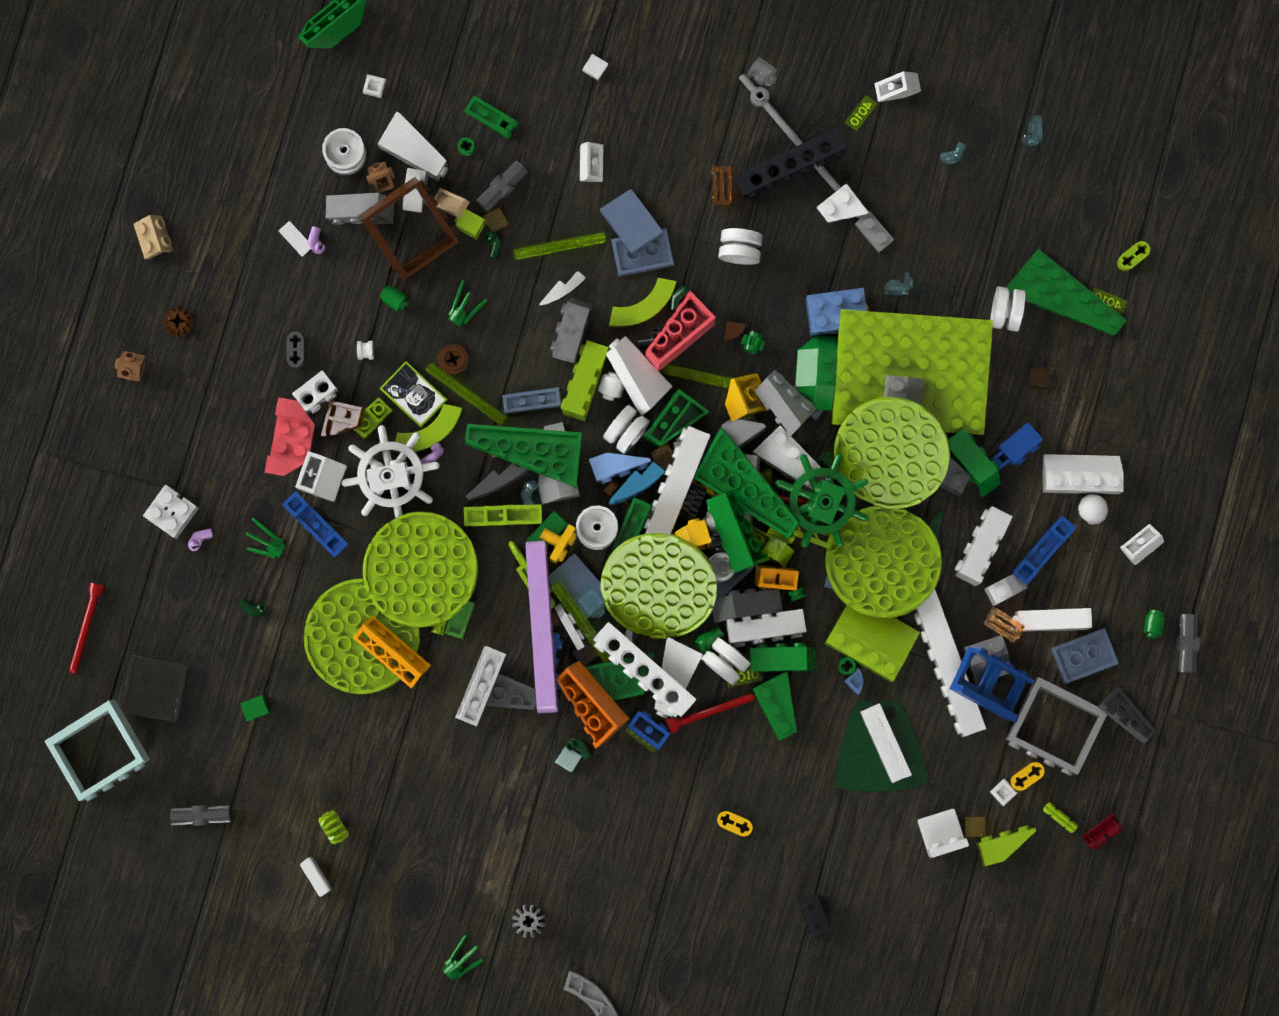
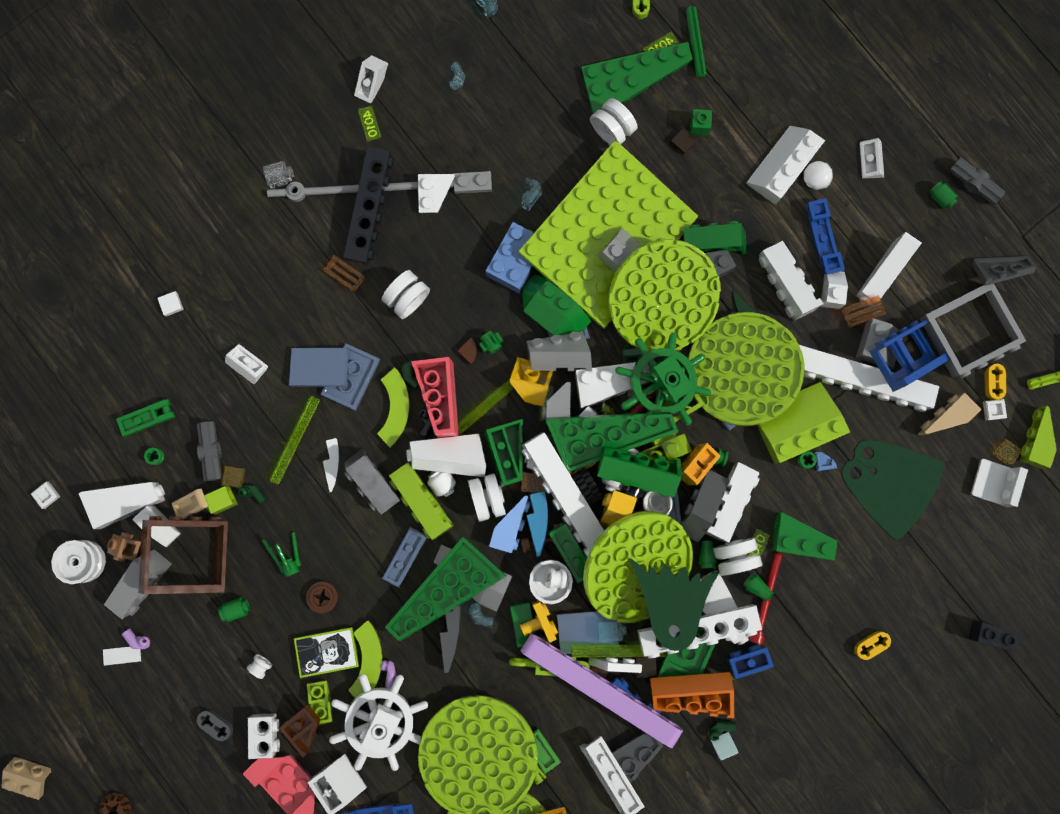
camera: 55 degrees left, 0 degrees up
clear neon green axle [426,363,506,425] -> none
lime slope [464,504,542,527] -> none
green wedge [750,643,817,672] -> none
white fence [860,703,912,783] -> none
blue brick [990,423,1043,470] -> none
sand blue tile [1050,628,1119,684] -> none
none -> white wheel [545,568,567,589]
none -> dark green piece [629,558,719,651]
none -> green axle [686,6,706,78]
none -> green brick [689,109,712,137]
none -> green cone [743,574,774,602]
none -> tan slope [918,393,981,436]

